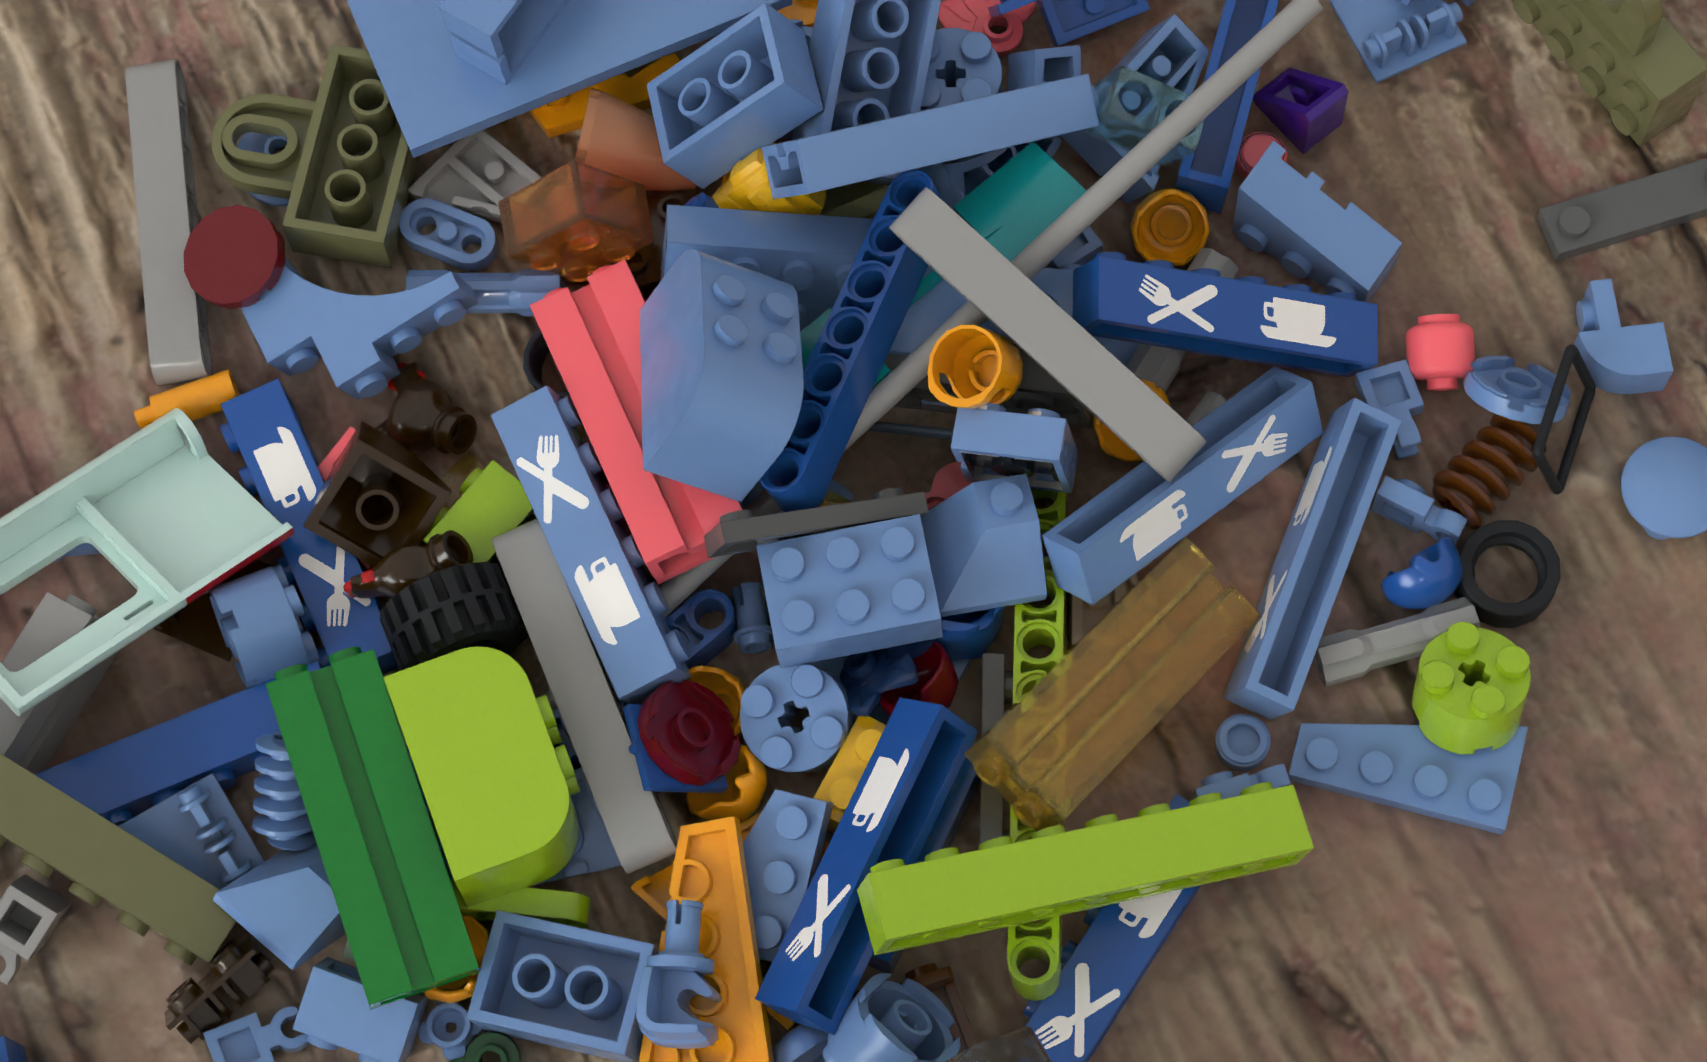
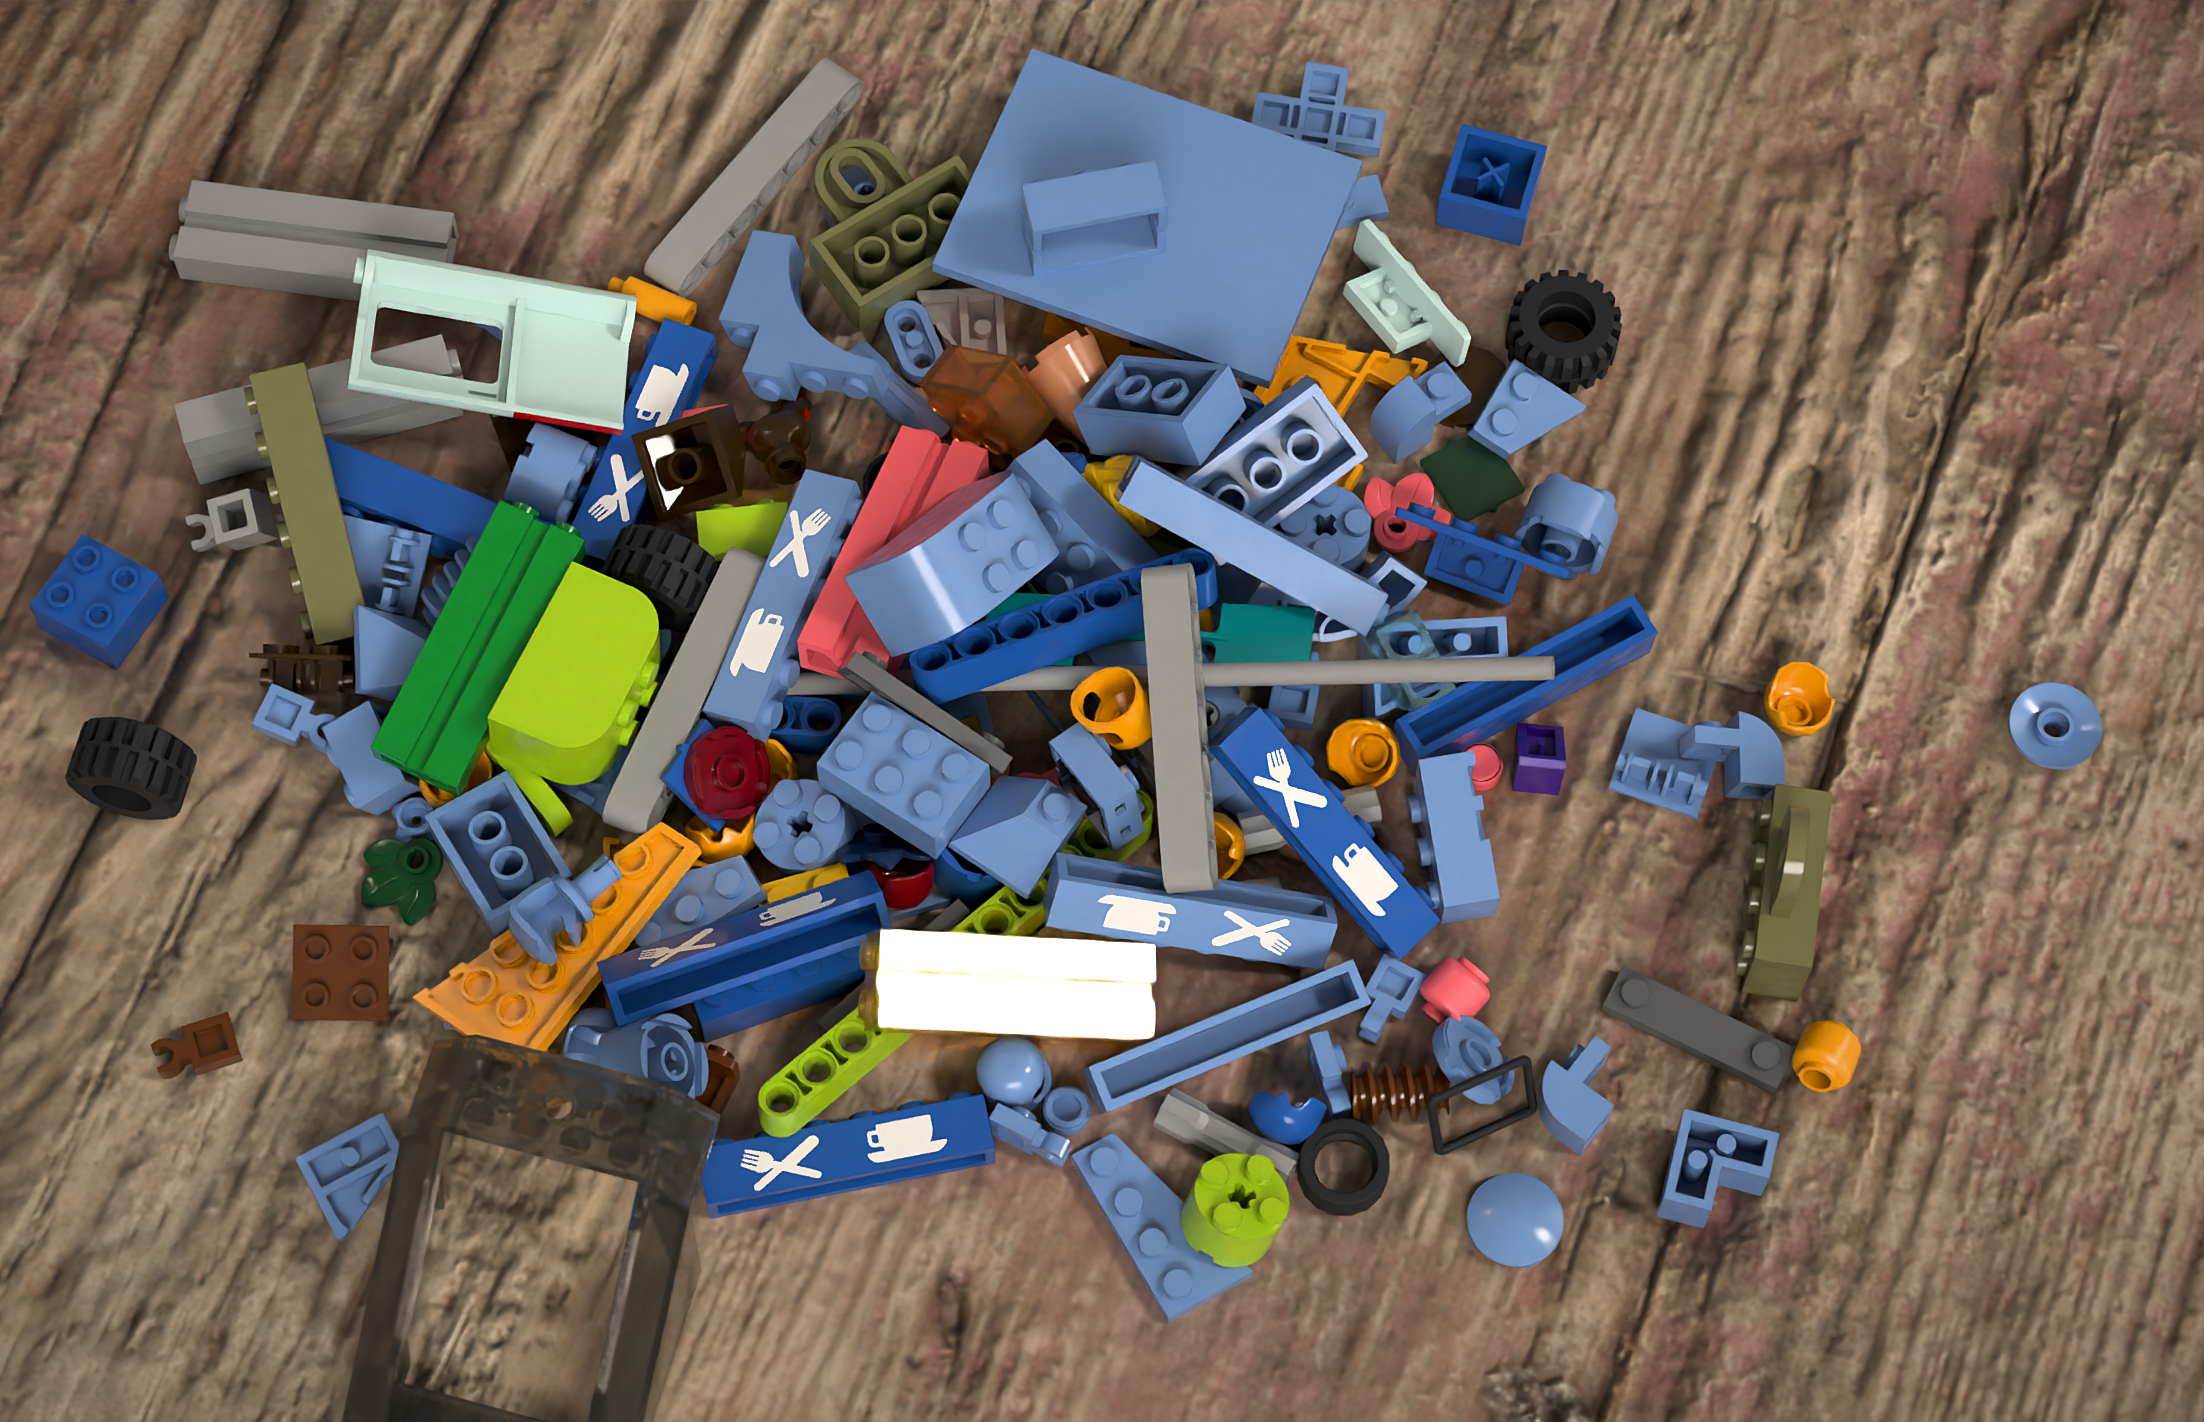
camera: 35 degrees right, 5 degrees down
dark red tile [184,205,285,309] -> none
dark brown animal [343,530,473,599] -> none
lime brick [857,782,1314,955] -> none
none -> medium blue helmet [976,1035,1053,1111]

